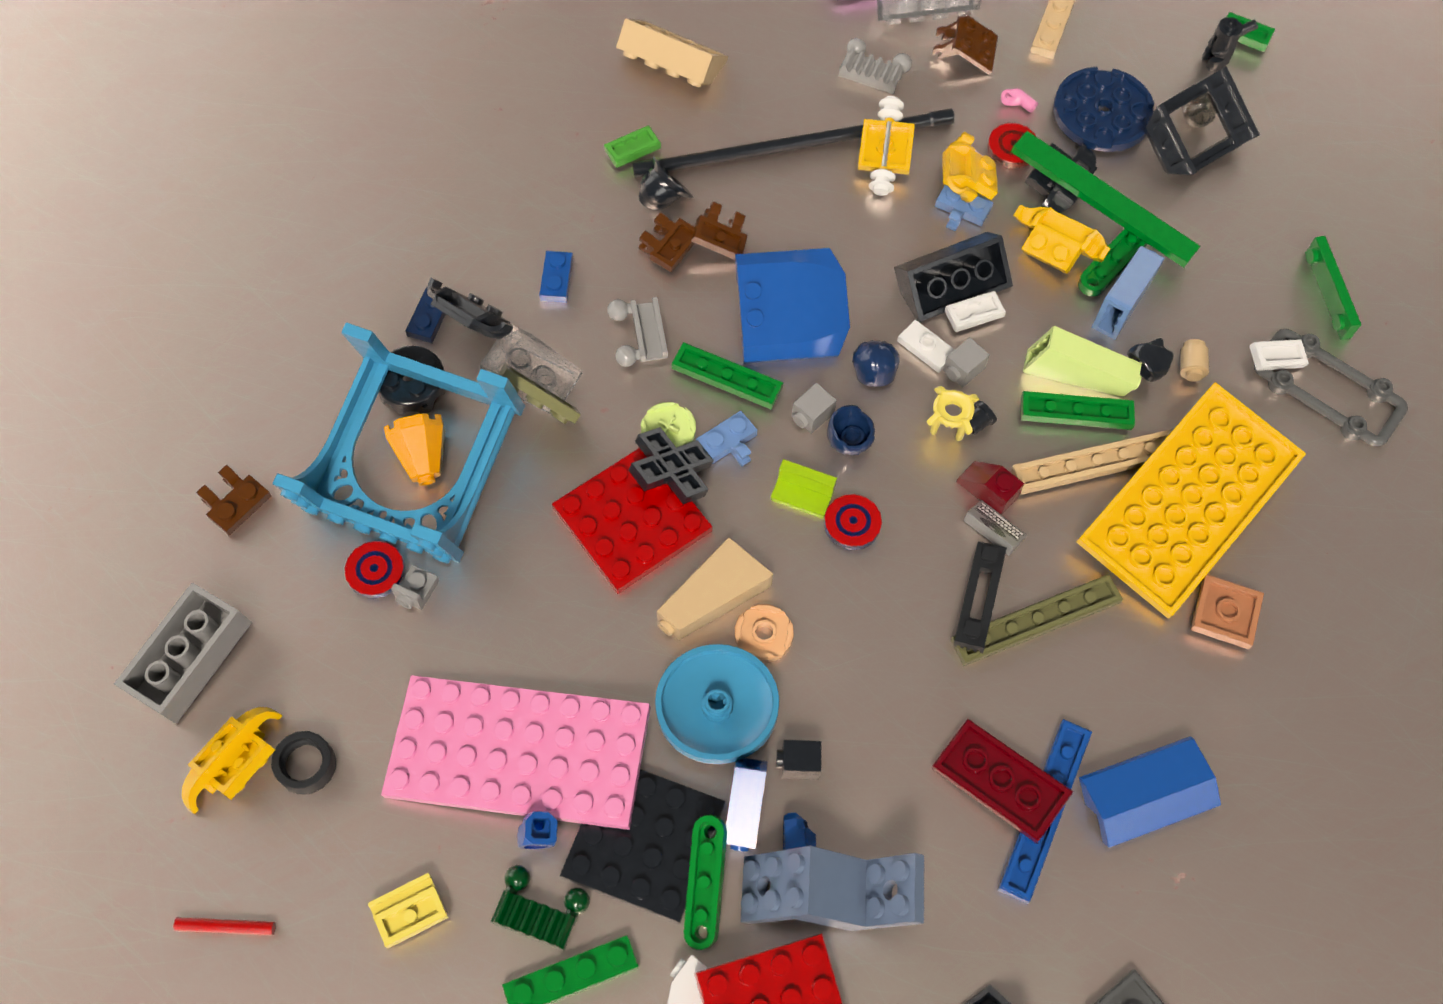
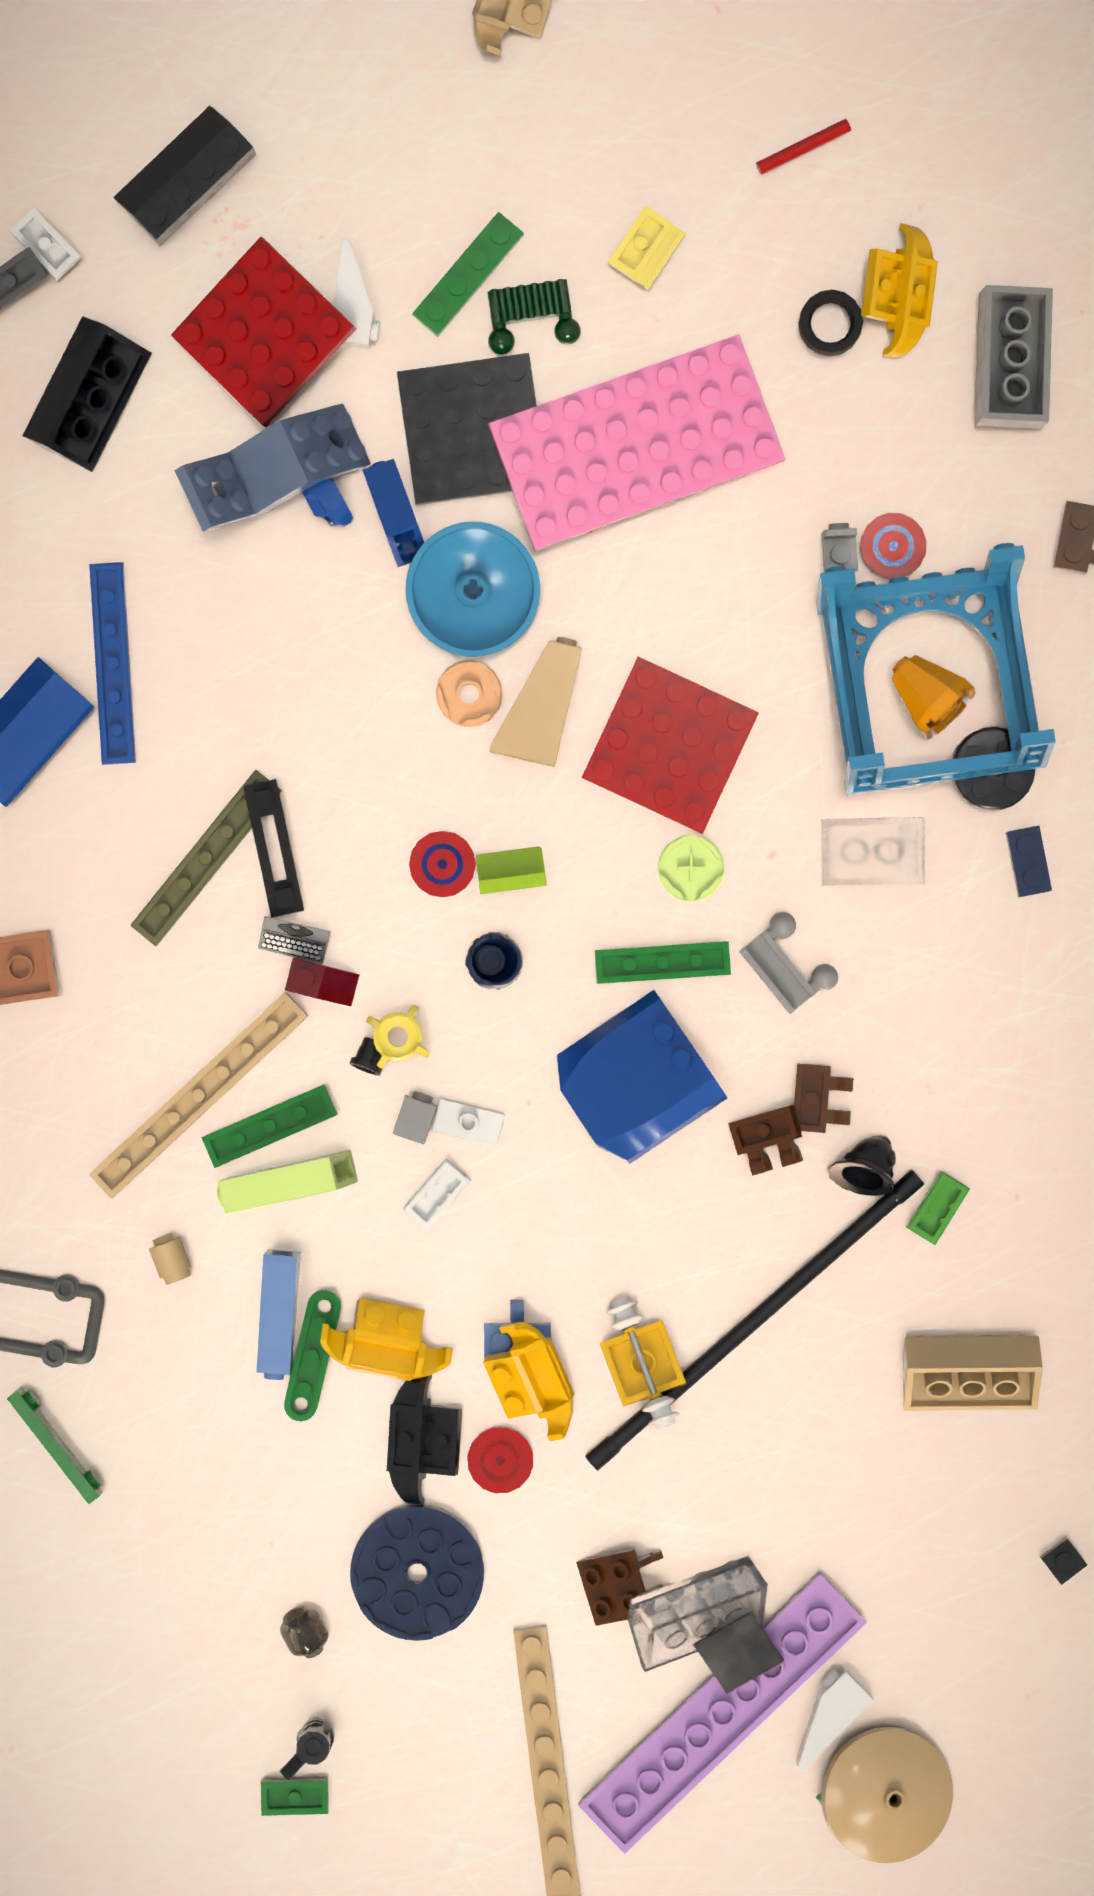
camera: 150 degrees right, 25 degrees up
black plate [427,278,514,339] -> none
olive plate [499,364,581,424] -> none
blue rock [517,811,557,849] -> none
blue plate [539,251,573,303] -> none
black plate [629,427,714,505] -> none
green plate [684,815,727,950] -> none
medium blue plate [696,411,757,466] -> none
black brick [776,740,821,780] -> none
light grey brick [792,383,837,434] -> none
light grey gear [839,38,912,95] -> none
dark blue hair [852,340,900,387] -> none
black slope [894,232,1013,322] -> none
dark red tile [932,719,1073,844] -> none
bright pink arm [1001,89,1038,113] -> none
green tile [1011,131,1200,268] -> none
yellow plate [1076,382,1306,619] -> none
black piece [1127,338,1174,382] -> none
black wedge [1144,67,1260,175] -> none
white tile [1249,339,1309,371] -> none

